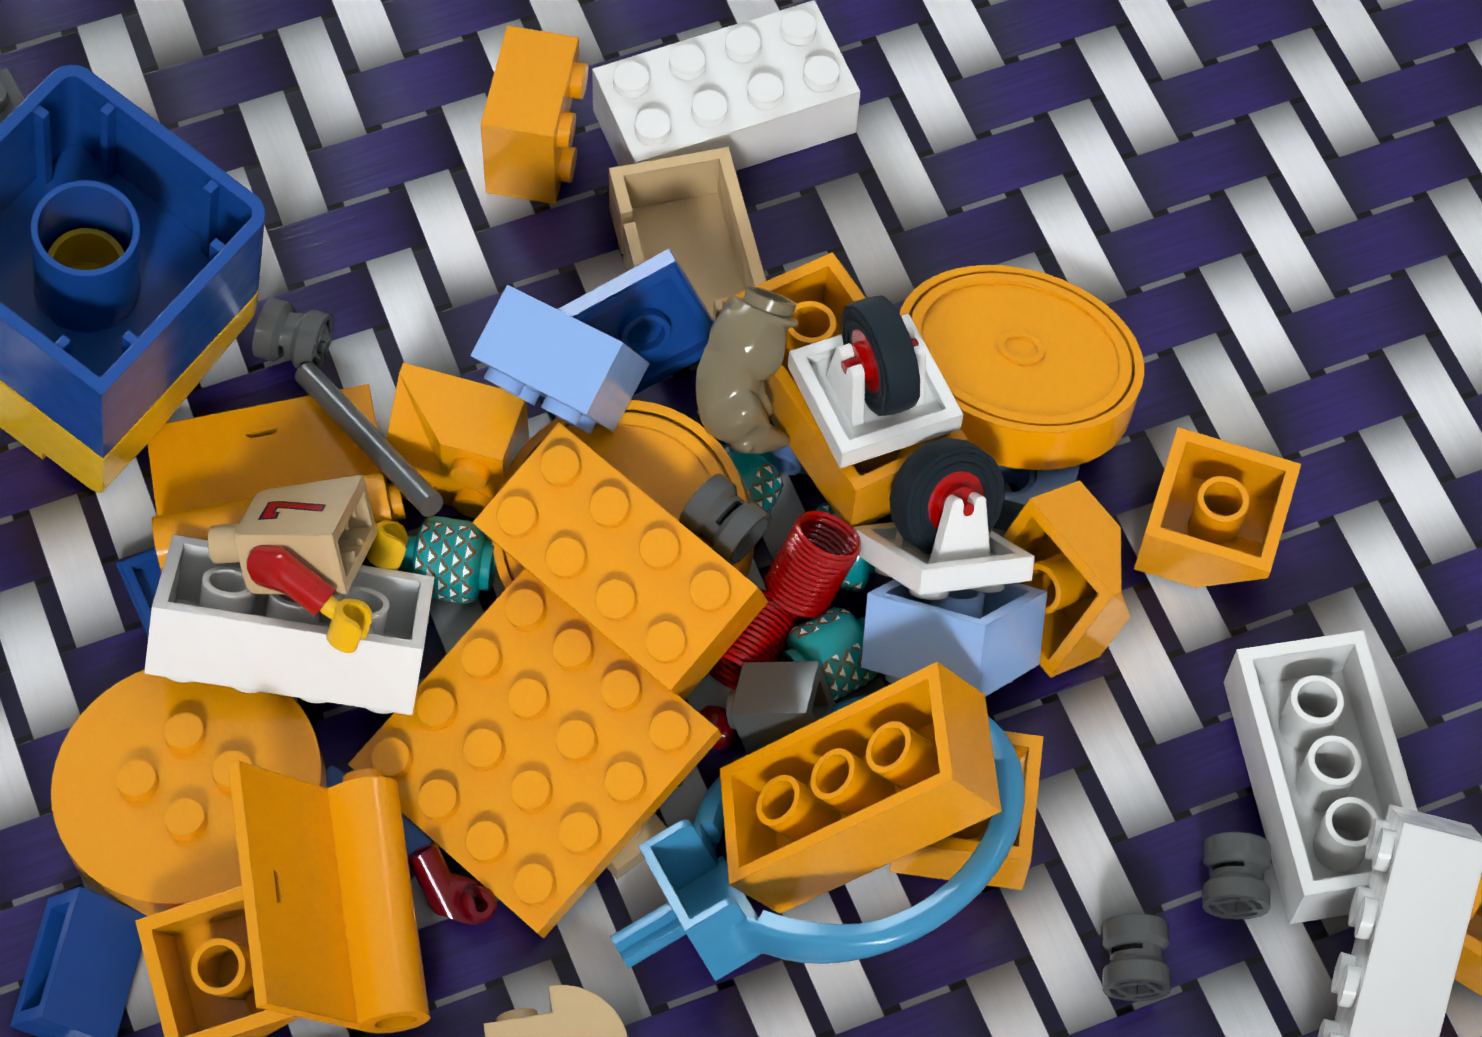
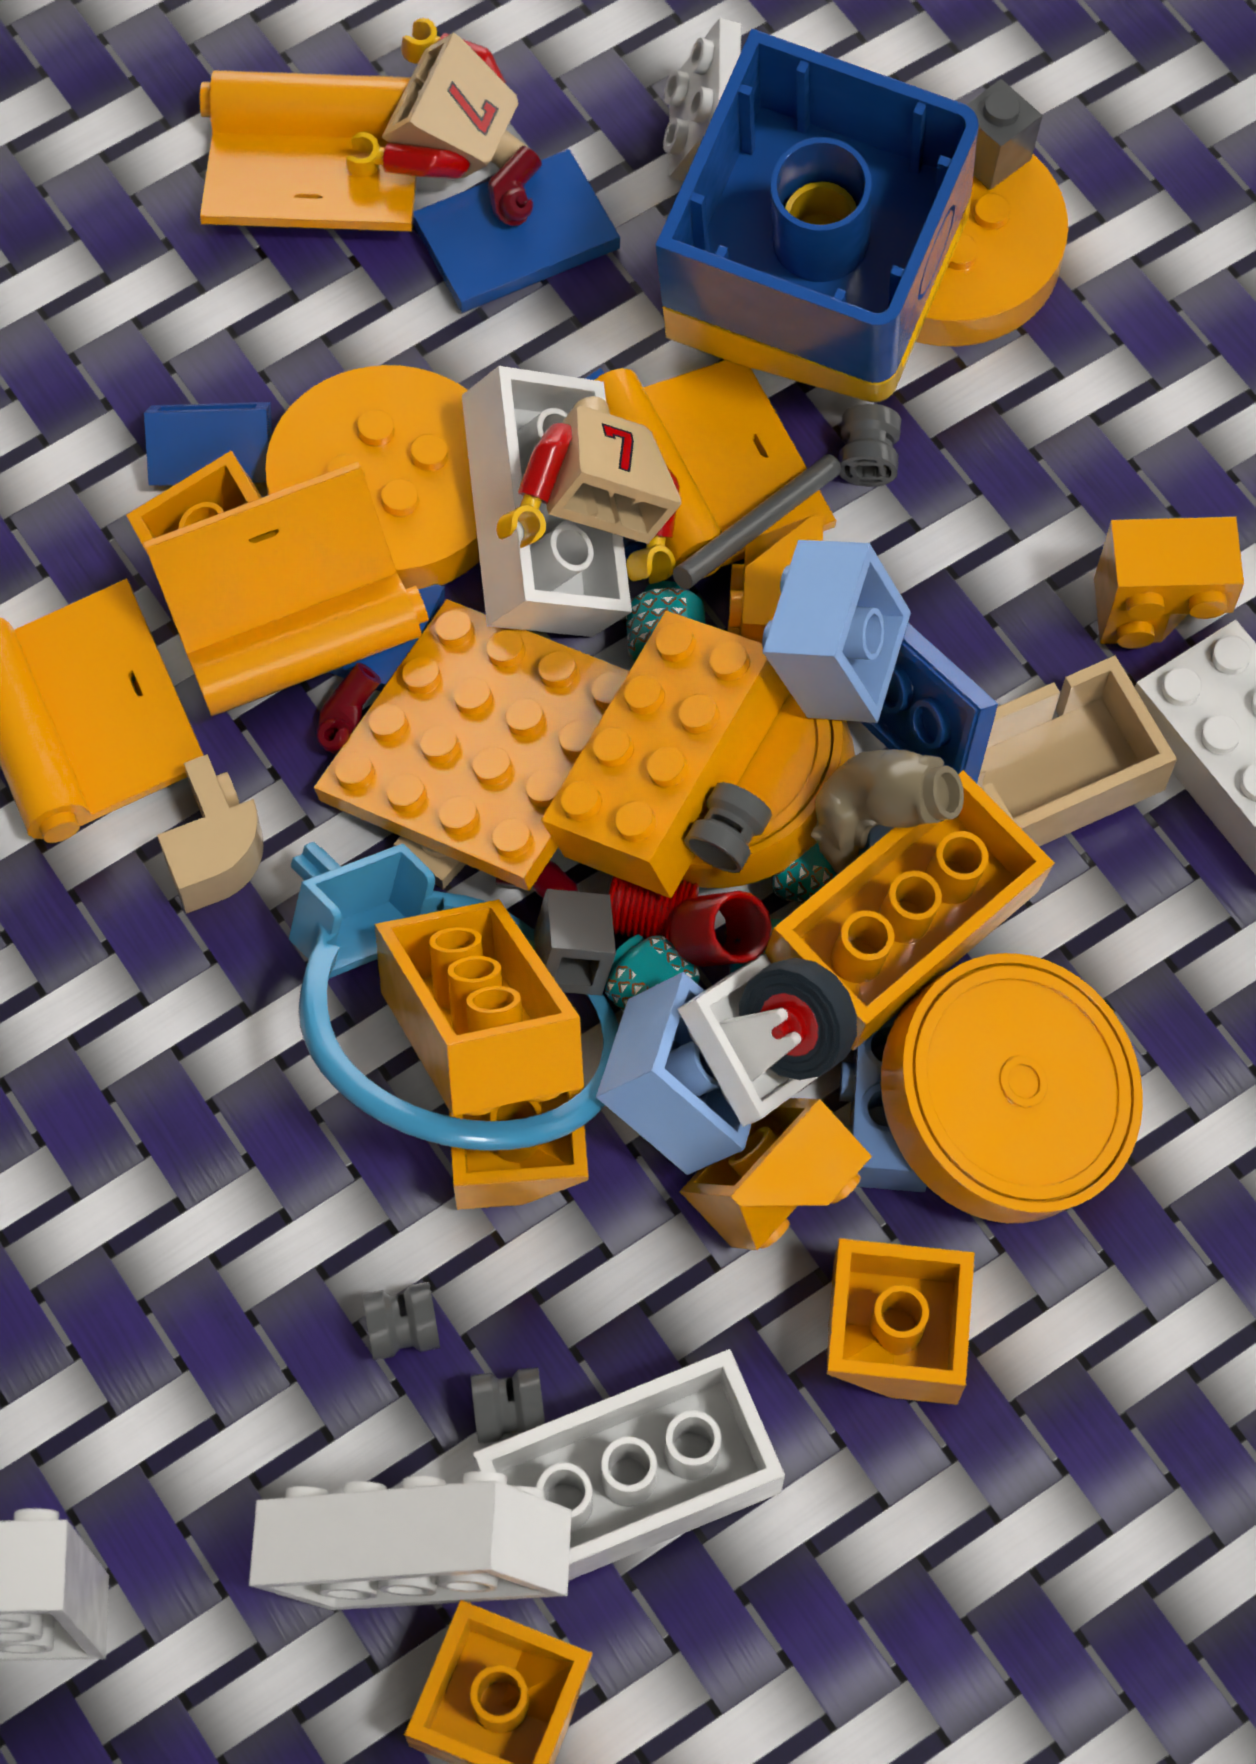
camera: 80 degrees right, 5 degrees up
white plate [787,295,964,469] -> none

